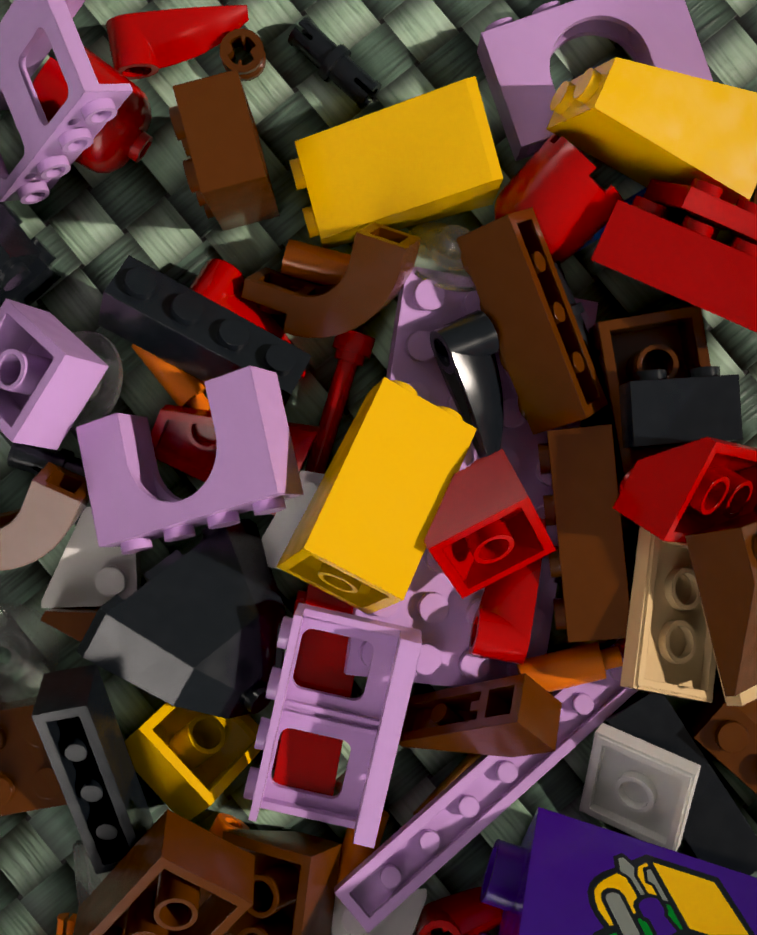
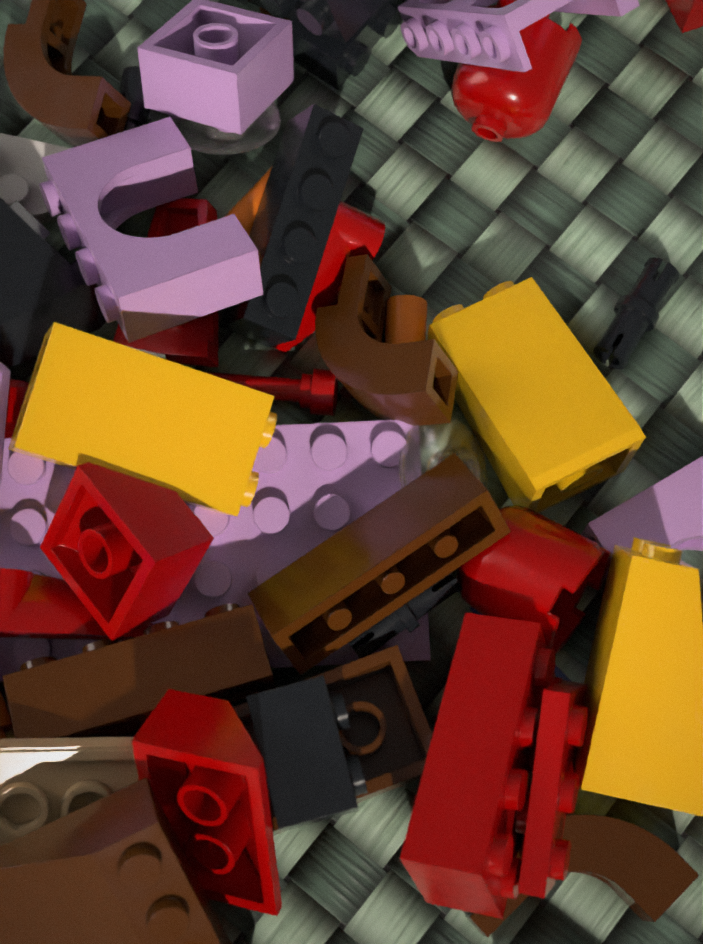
camera: 80 degrees right, 15 degrees down
red piece [106,5,249,80] -> none
reddish brown brick [169,69,280,231] -> none
reddish brown bush [219,28,266,81] -> none
black piece [430,310,504,458] -> none

